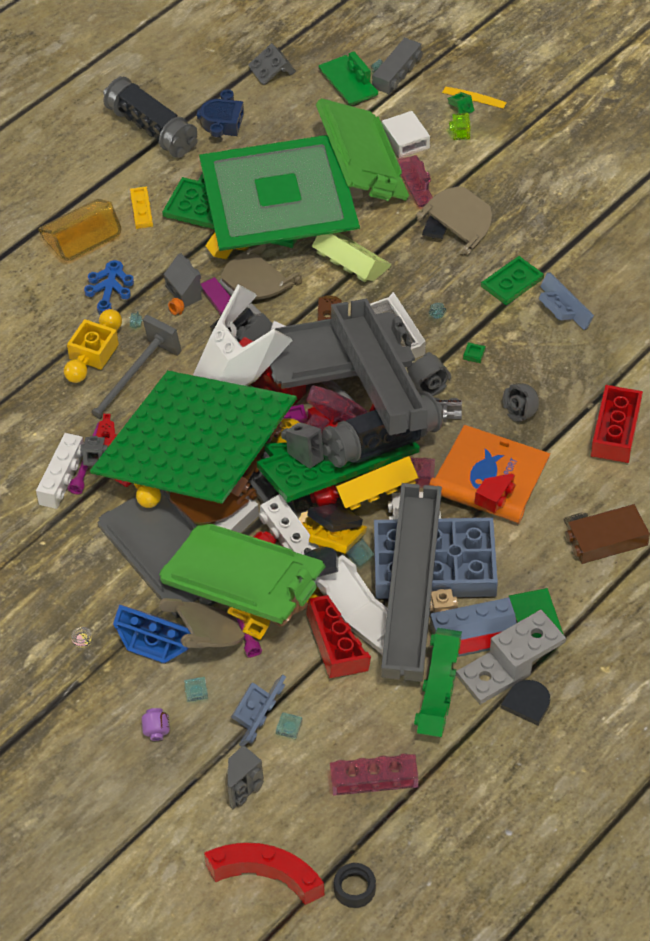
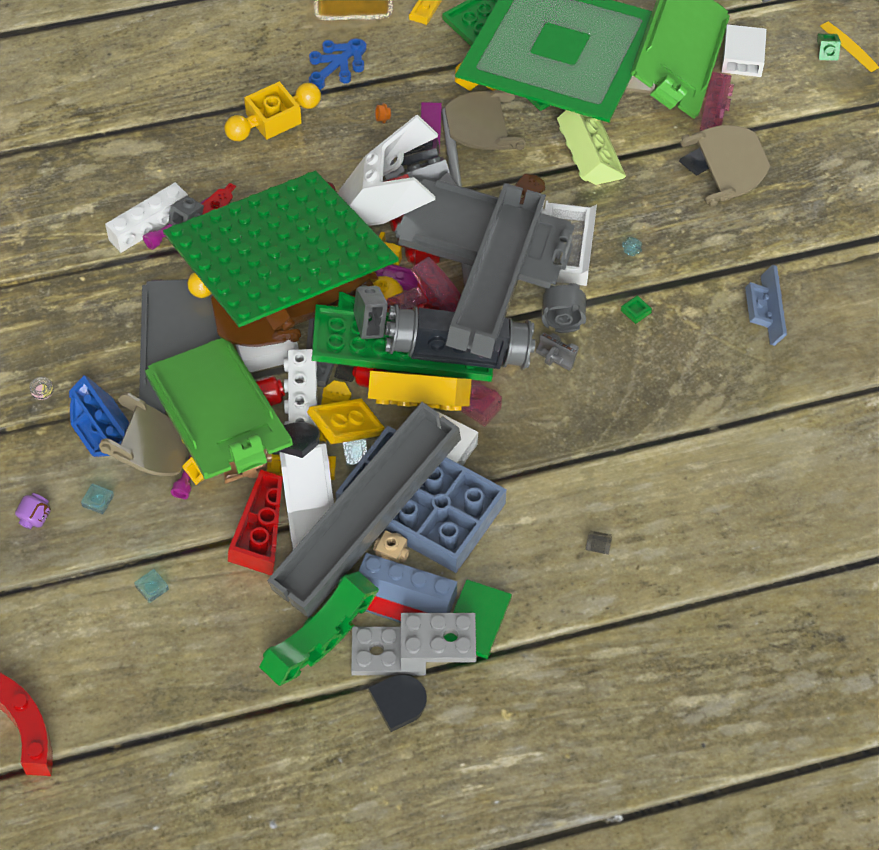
camera: 30 degrees right, 5 degrees up
dark grey tile [91,315,182,418] -> none
clear light blue plate [130,311,142,329] -> none
dark grey slope [164,253,203,308] -> none
dark grey slope [228,745,264,810] -> none
sand blue bracket [231,674,286,747] -> none
black tile [307,503,363,532] -> none
clear pink brick [330,754,418,796] -> none
black tyre [334,863,376,908] -> none
orange door [429,425,551,523] -> none
clear neon green brick [449,113,471,140] -> none
red slope [474,473,516,514] -> none
green tile [481,256,544,305] -> none
dark grey cylinder [503,383,539,422] -> none
reddish brown brick [565,504,650,564] -> none
red brick [591,385,643,463] -> none

